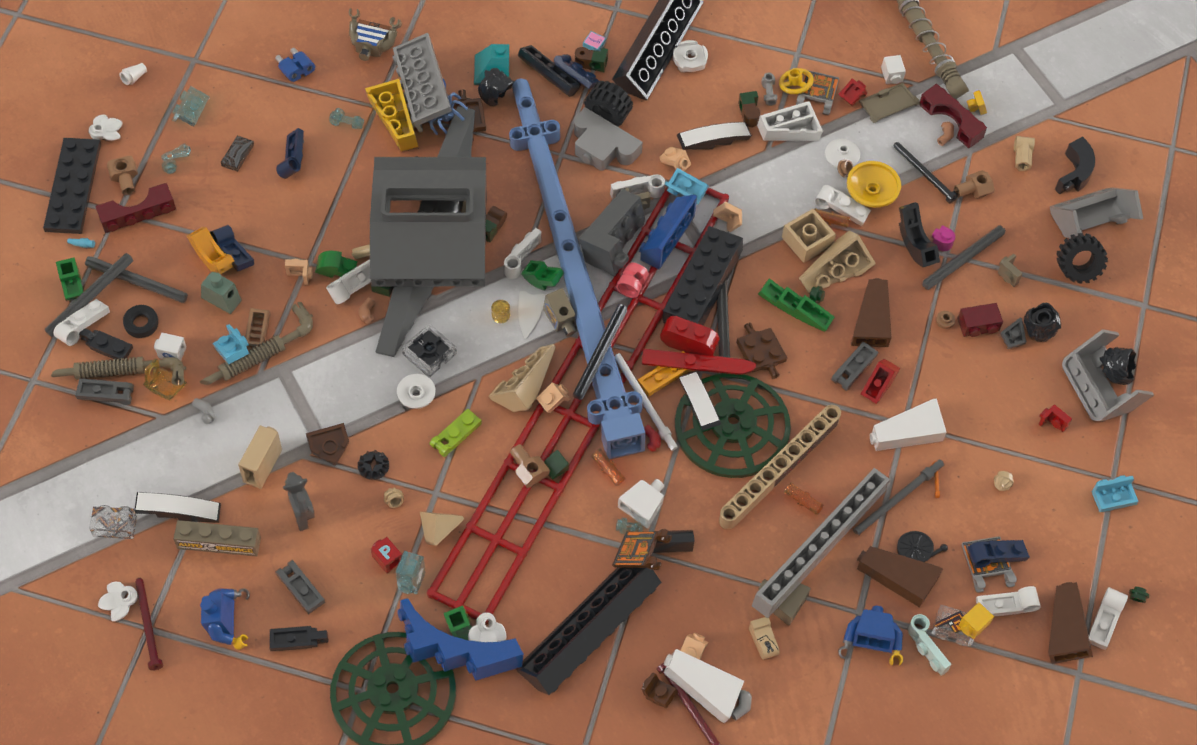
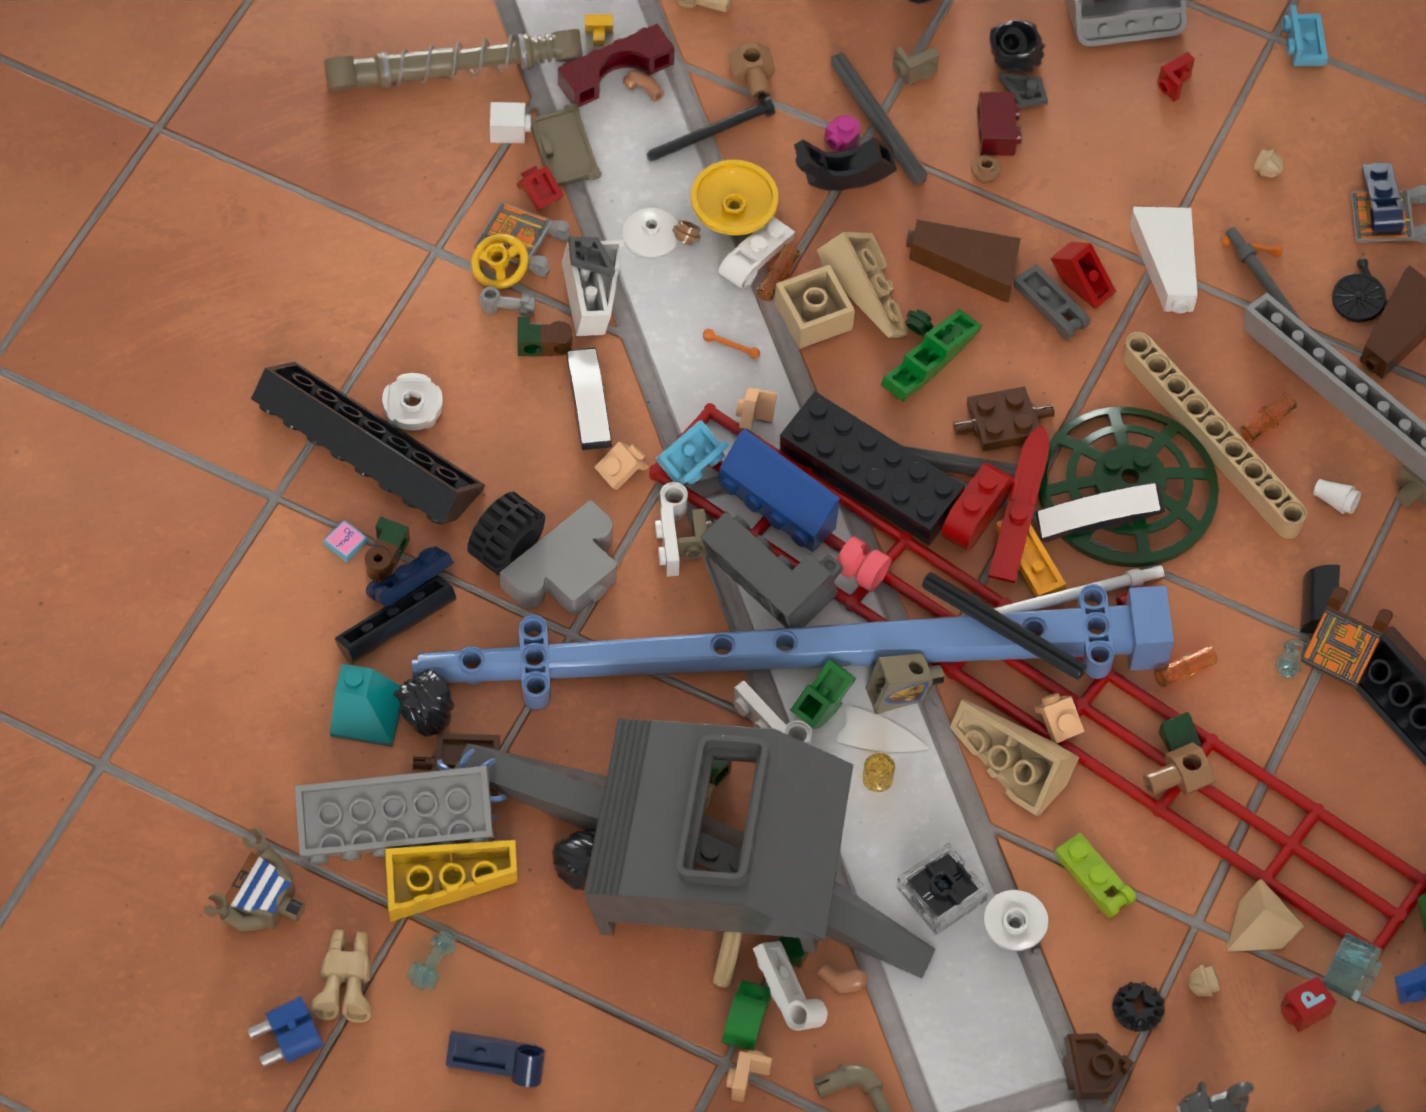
camera: 80 degrees left, 0 degrees up
white torso [618,479,664,529] -> none
none -> tan piece [310,929,372,1023]
none -> dark grey piece [568,237,615,277]
none -> orange hinge [703,329,760,359]
none -> white cone [1313,479,1361,514]

